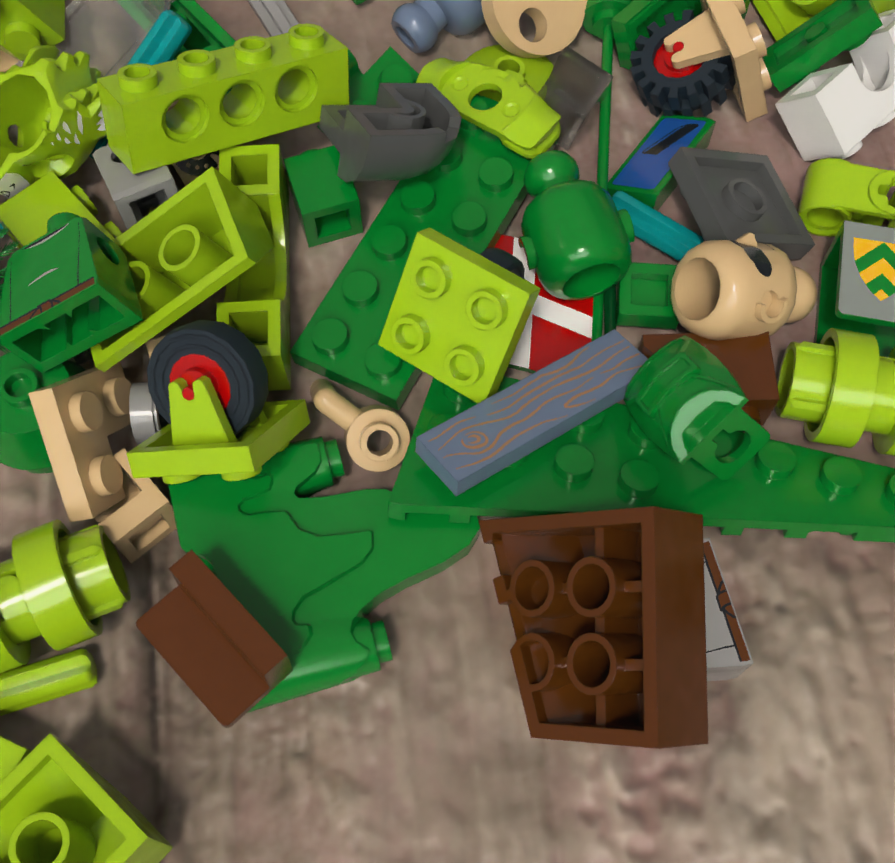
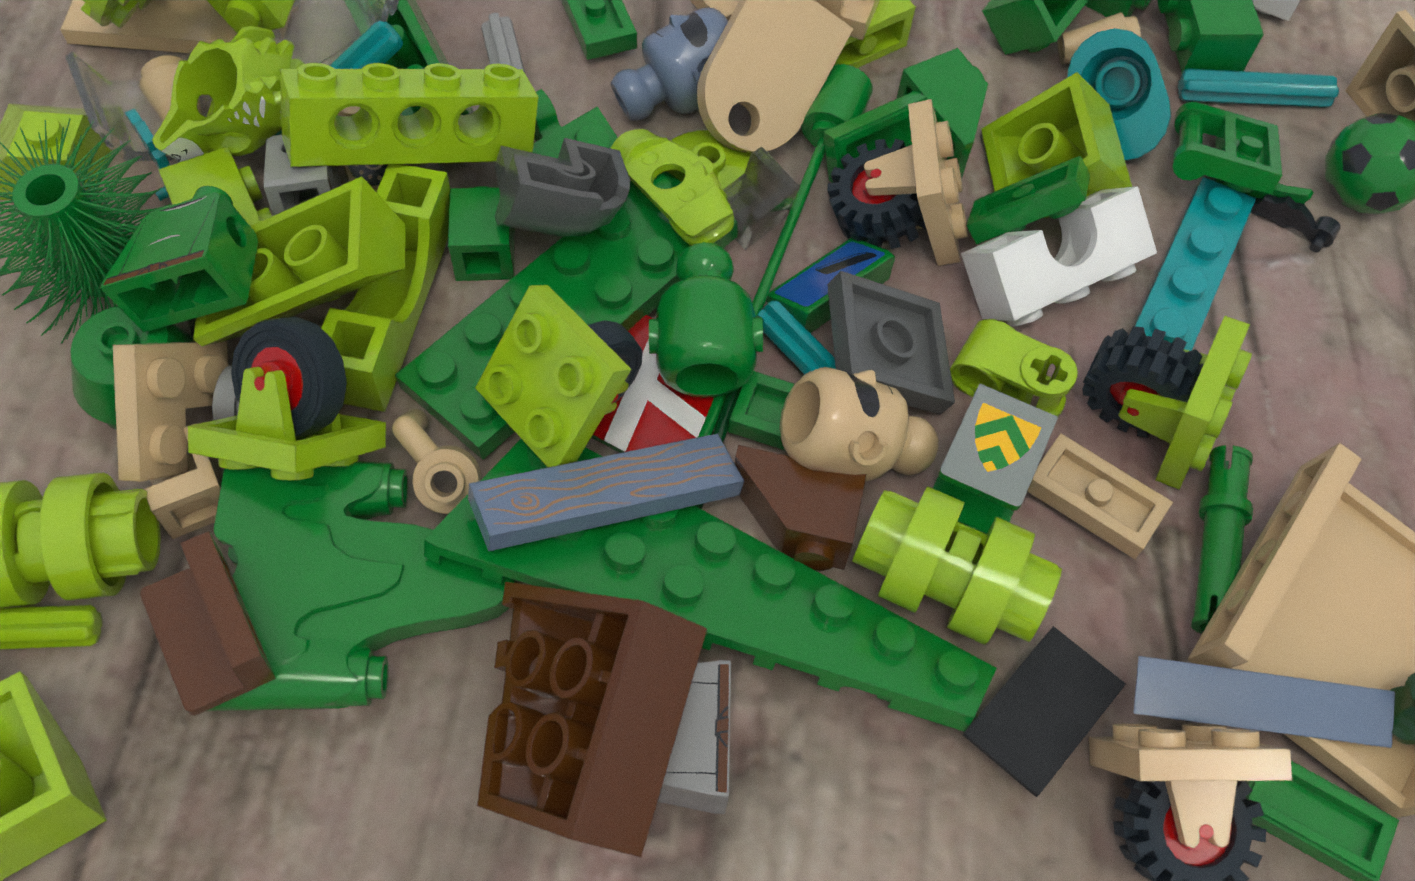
camera: 10 degrees right, 5 degrees down
green piece [623,335,770,480] -> none

